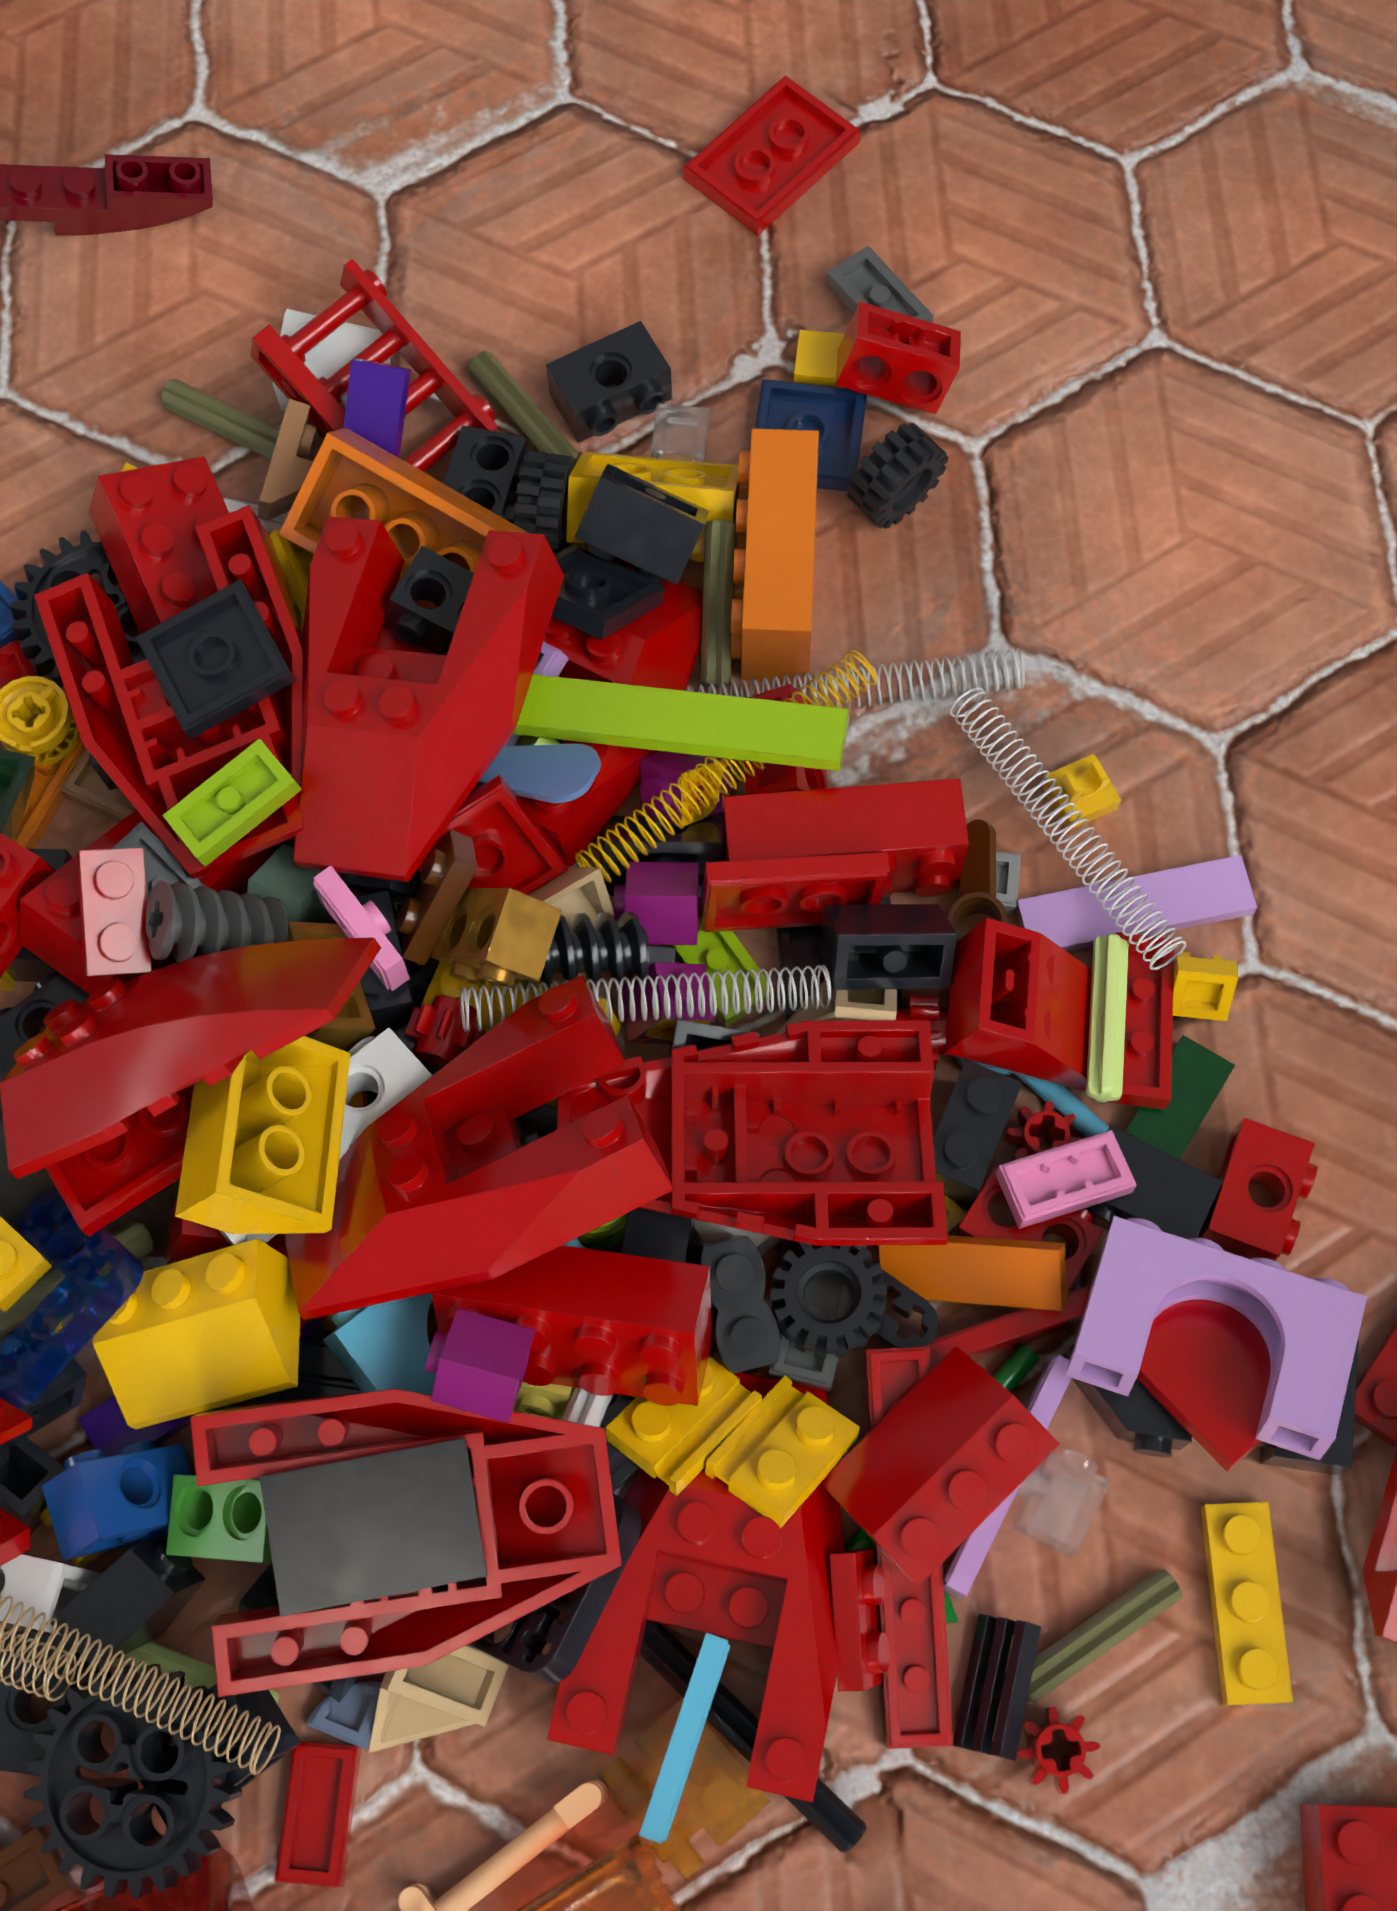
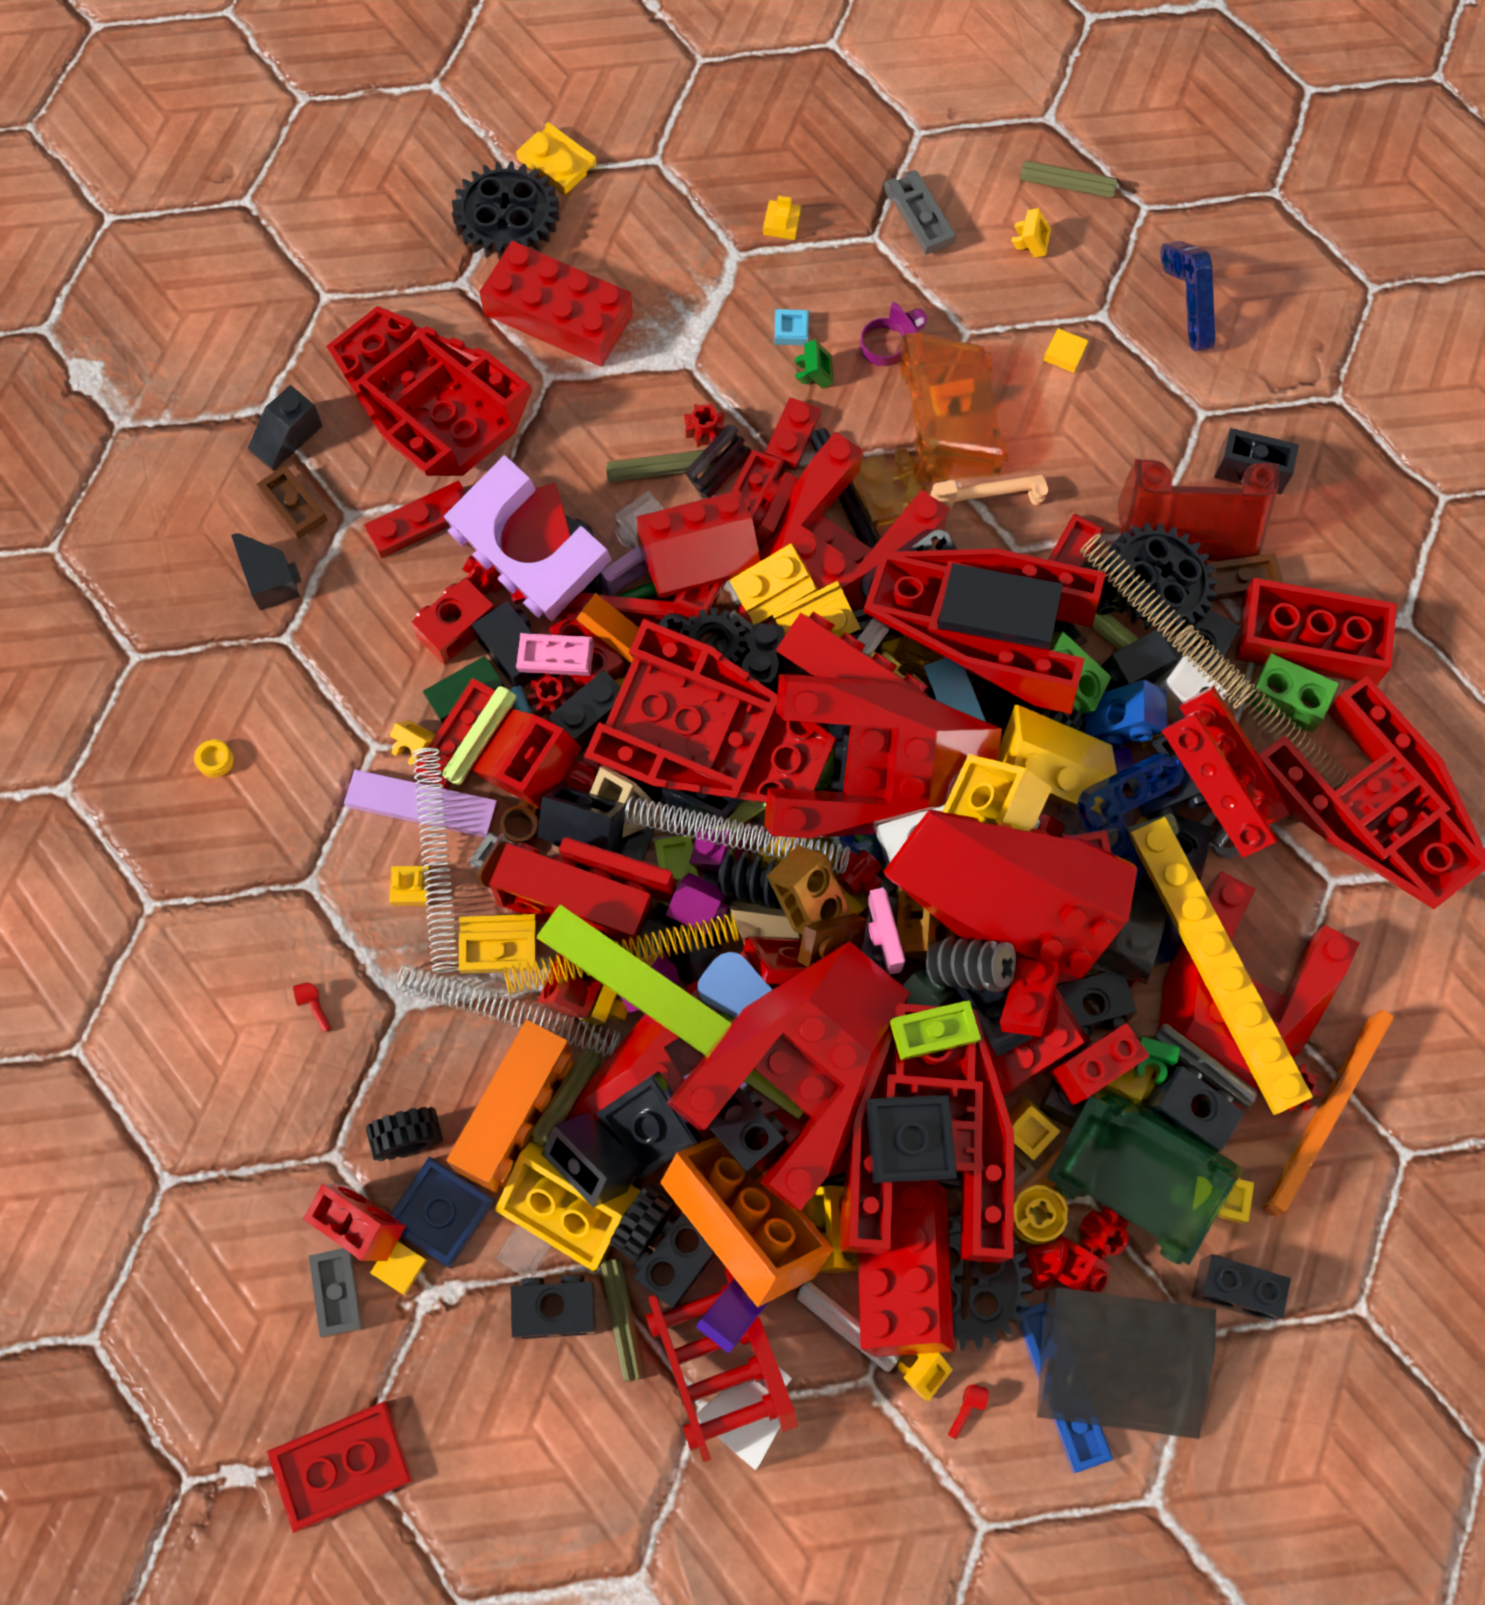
camera: 160 degrees left, 0 degrees up
olive axle [160,379,302,459] -> none
medium nougat slope [257,398,317,520] -> none
magenta brick [425,1308,535,1423] -> none
medium azure tile [639,1633,730,1844] -> none
yellow plate [1200,1502,1293,1706] -> none
none -> red hand [293,982,332,1032]
none -> yellow plate [459,914,536,974]
none -> red plate [765,397,821,471]
none -> red hand [948,1384,989,1440]
none -> yellow brick [1008,1095,1060,1160]

